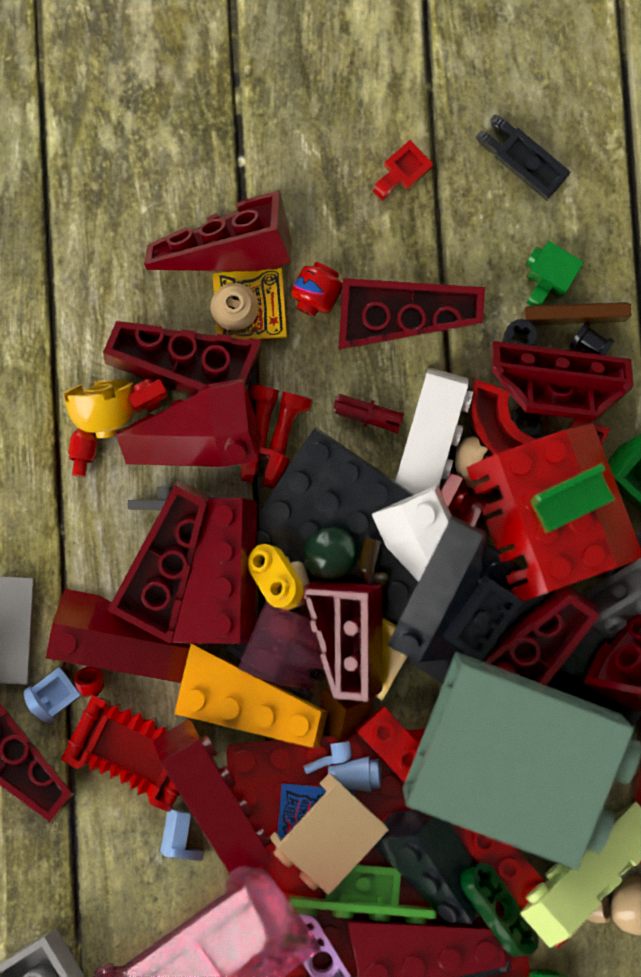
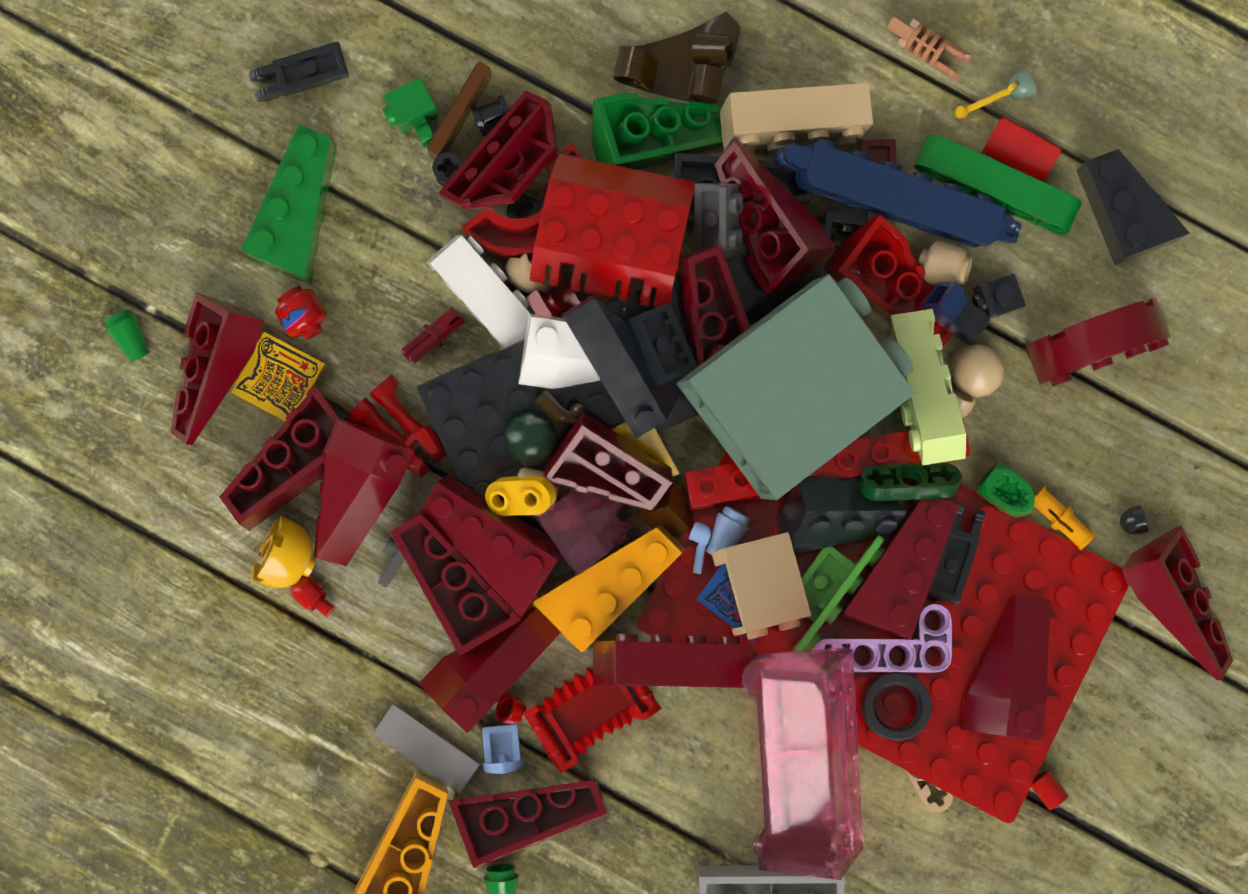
camera: 60 degrees left, 0 degrees up
red plate [128,378,168,413] -> none
light blue tile [160,808,204,861] -> none
tan cone [210,283,258,331] -> none
dark red wedge [338,278,485,350] -> none
red plate [372,140,434,201] -> none
green panel [530,463,614,533] -> none
none -> green cone [104,308,150,363]
none -> green wedge [241,124,337,285]

